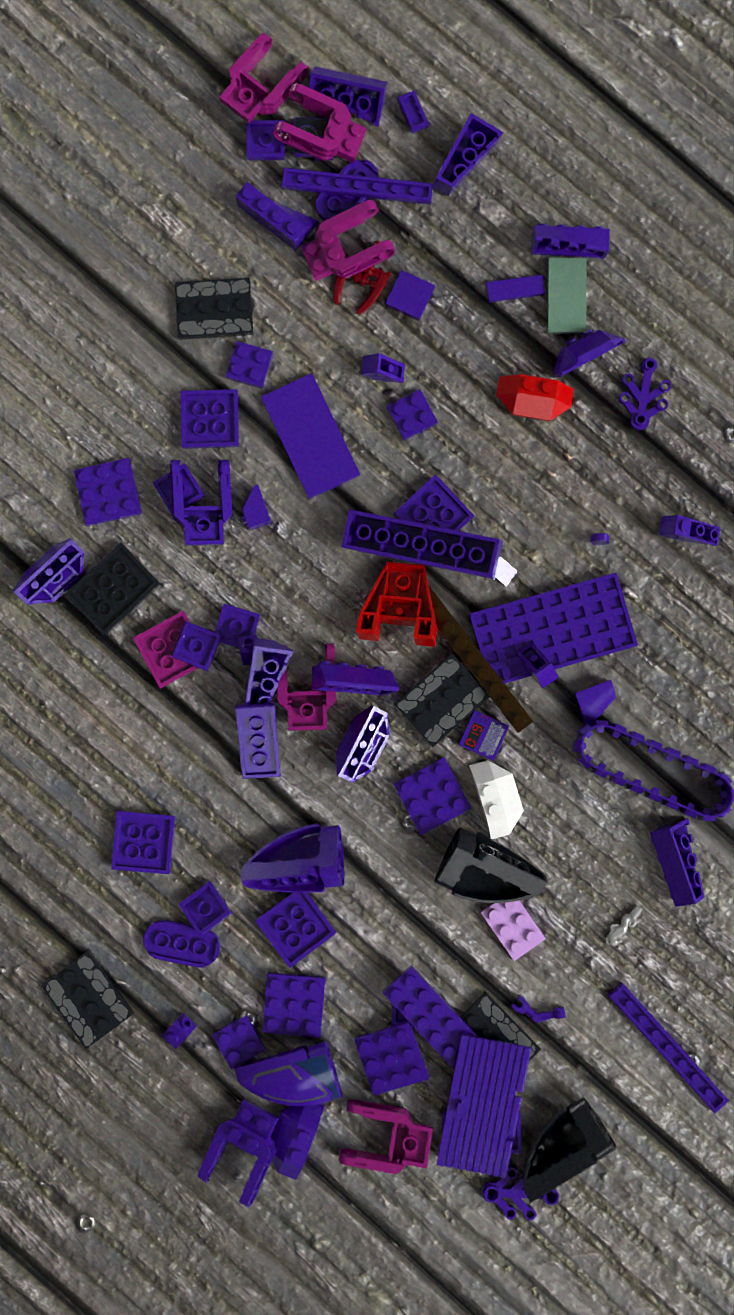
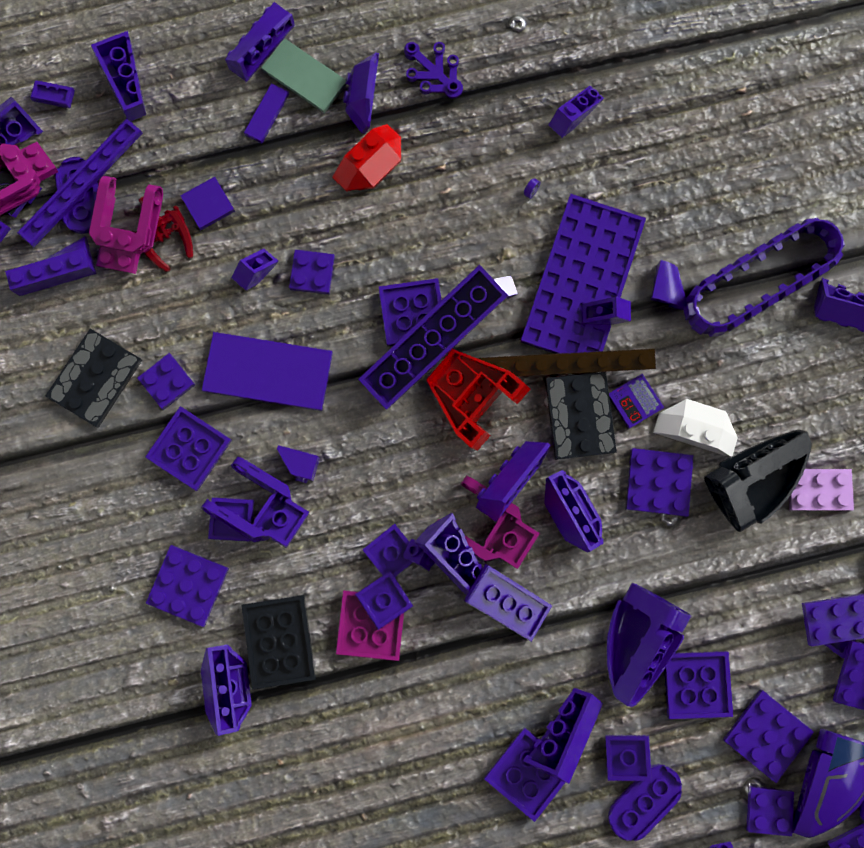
camera: 55 degrees left, 5 degrees down
none -> dark purple wedge [523,688,603,784]

